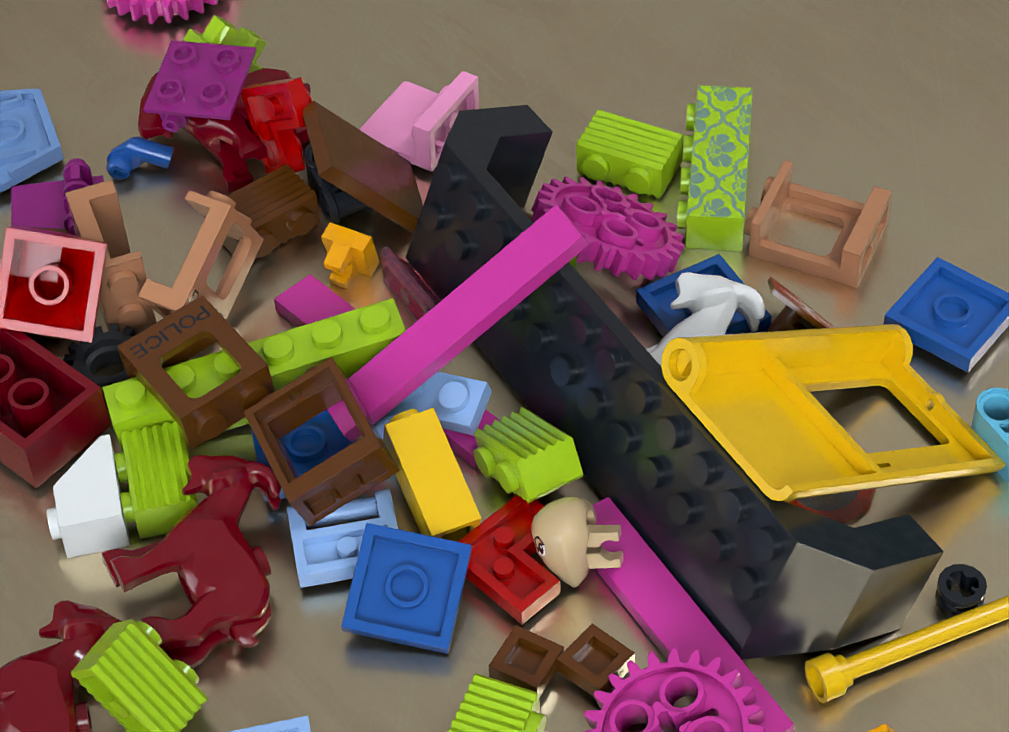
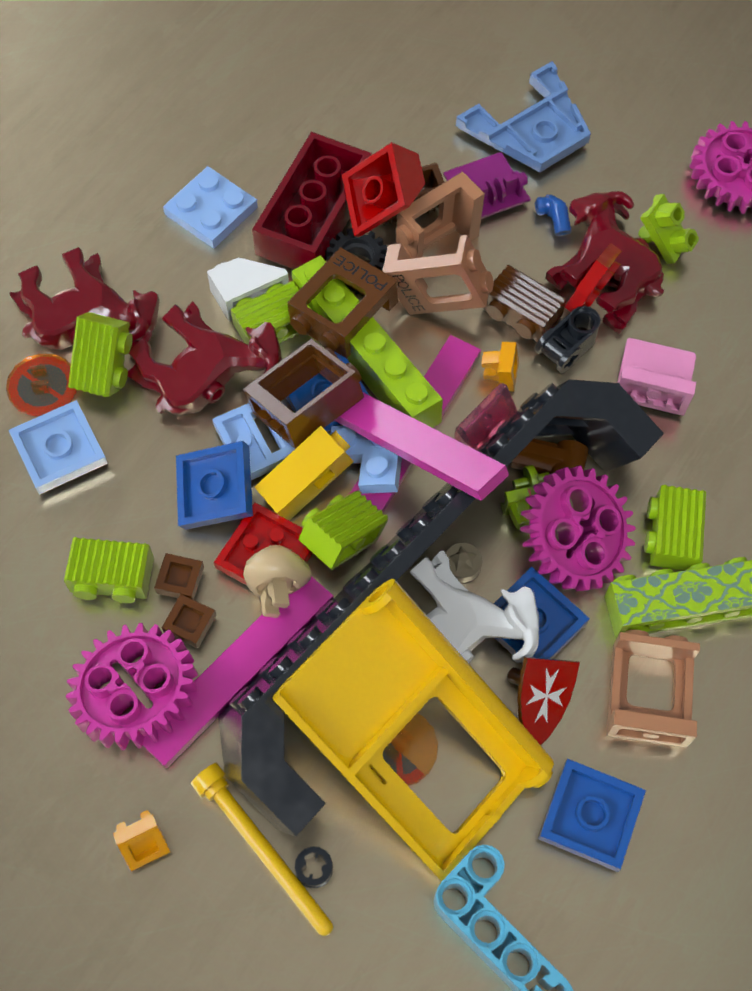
camera: 70 degrees right, 15 degrees up
magenta hinge [143,40,257,132] -> none
reddish brown tile [302,101,423,234] -> none

